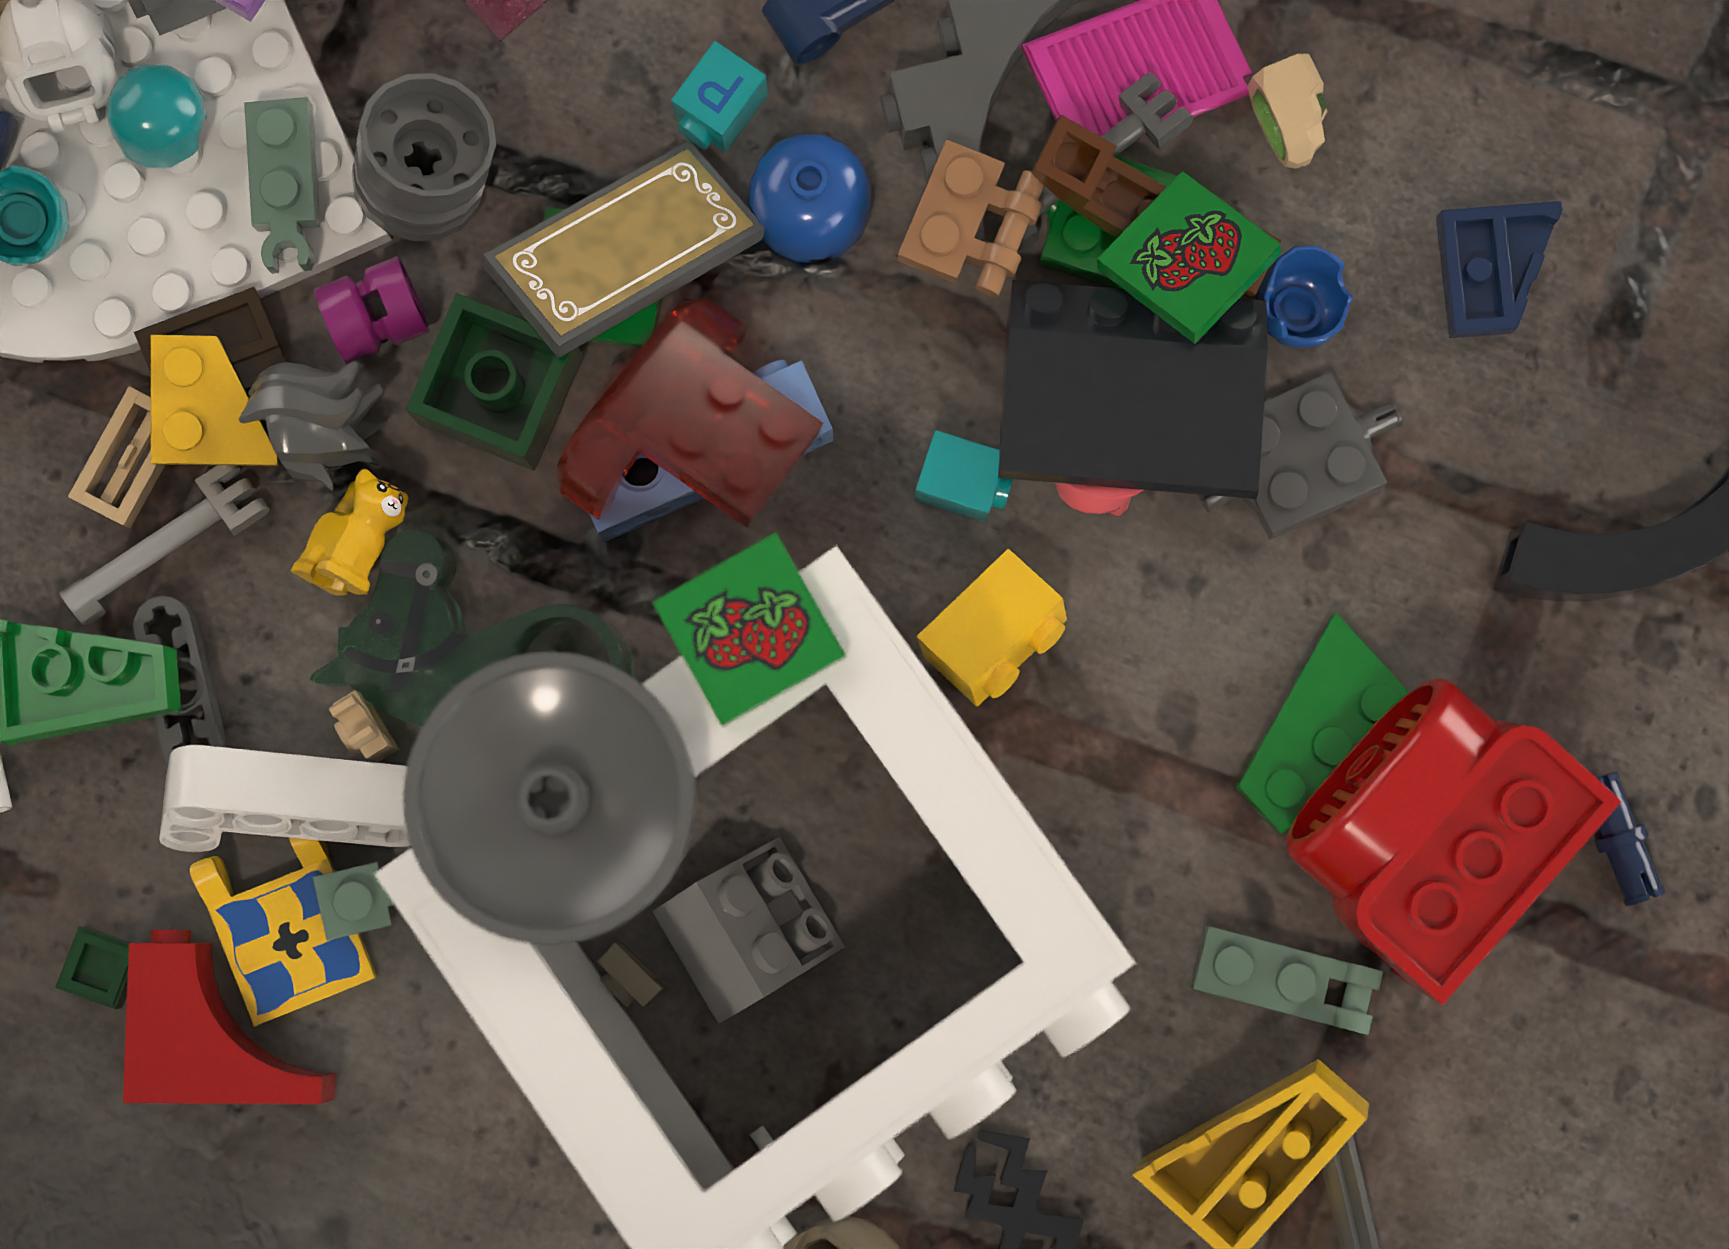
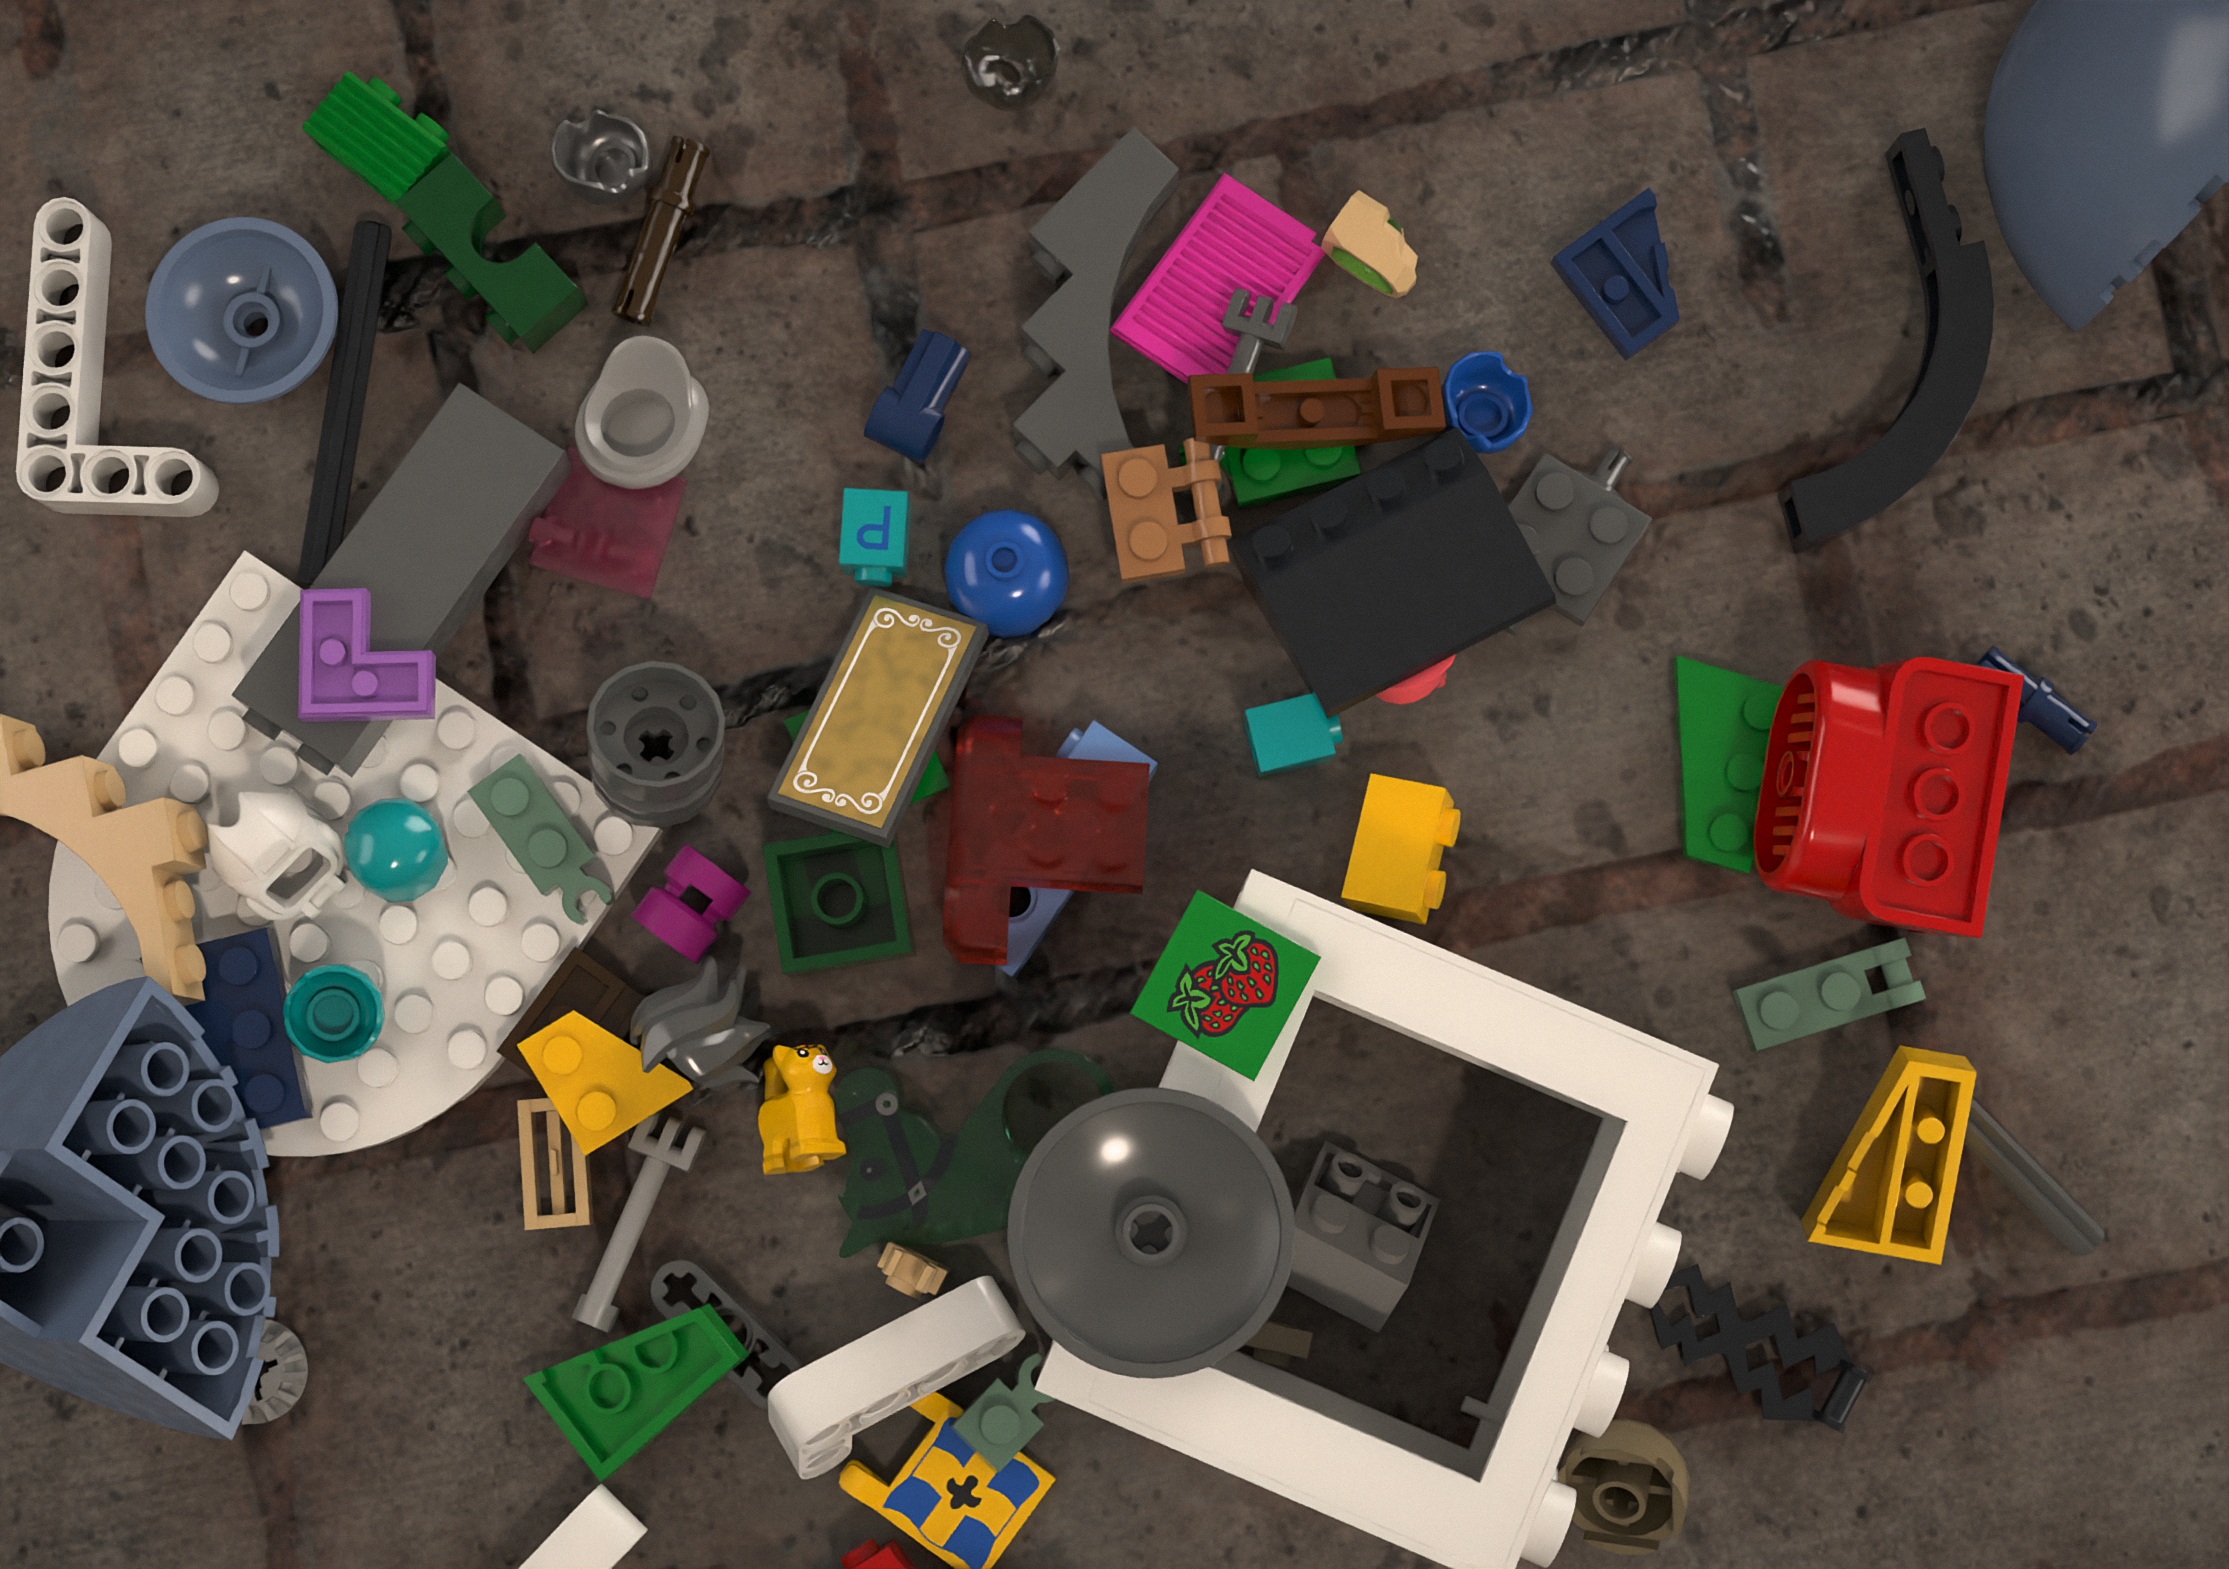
camera: 30 degrees left, 0 degrees up
green tile [1097,171,1281,344] -> none

